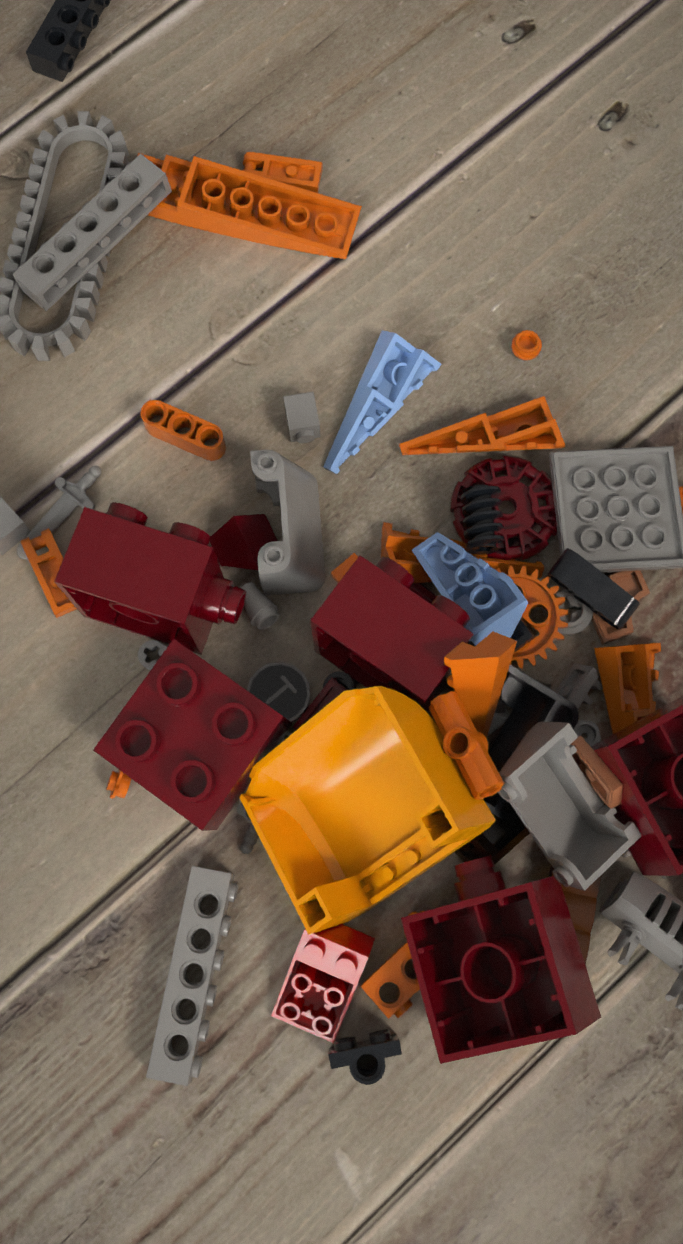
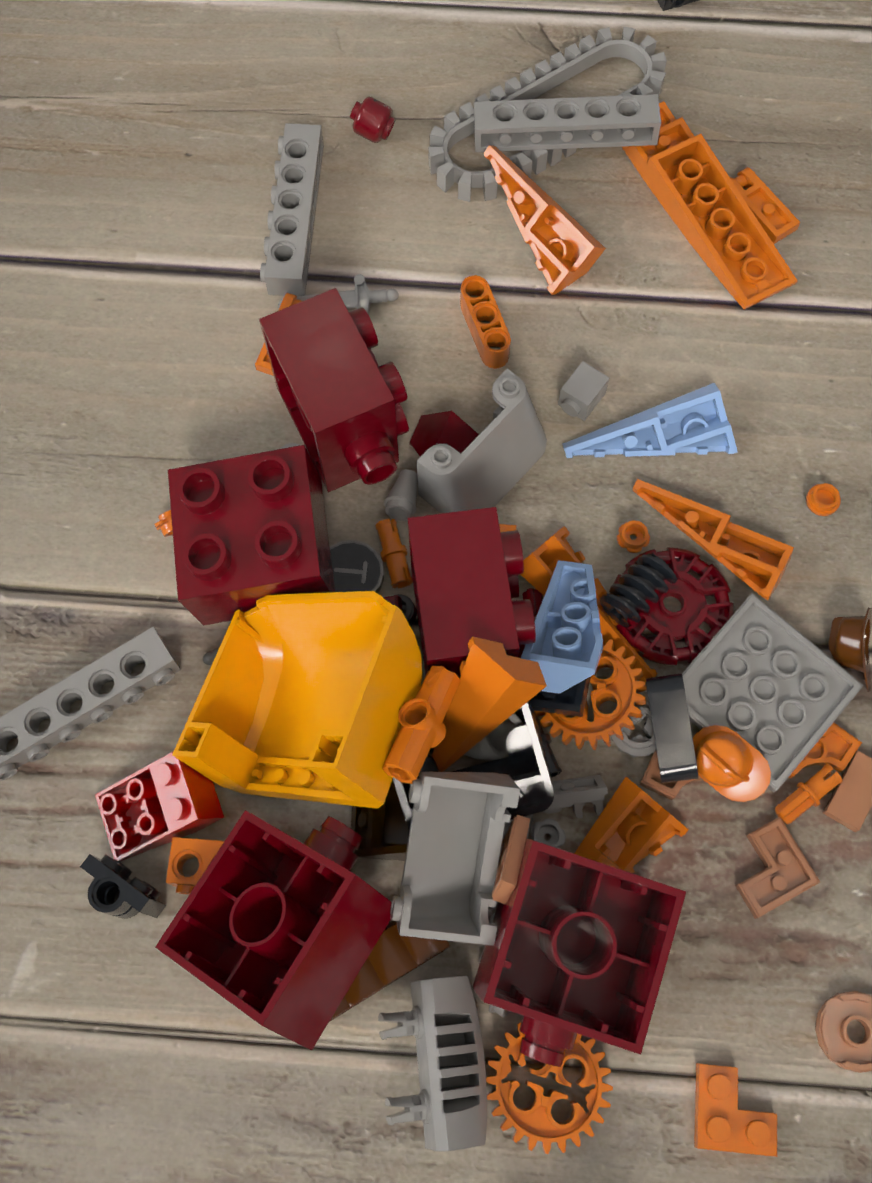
camera: 45 degrees right, 5 degrees down
none -> orange pin [375,519,413,589]
none -> orange wedge [483,145,606,295]
none -> orange plate [617,520,650,553]
none -> orange piece [693,725,771,802]
none -> reddish brown piece [829,607,872,692]

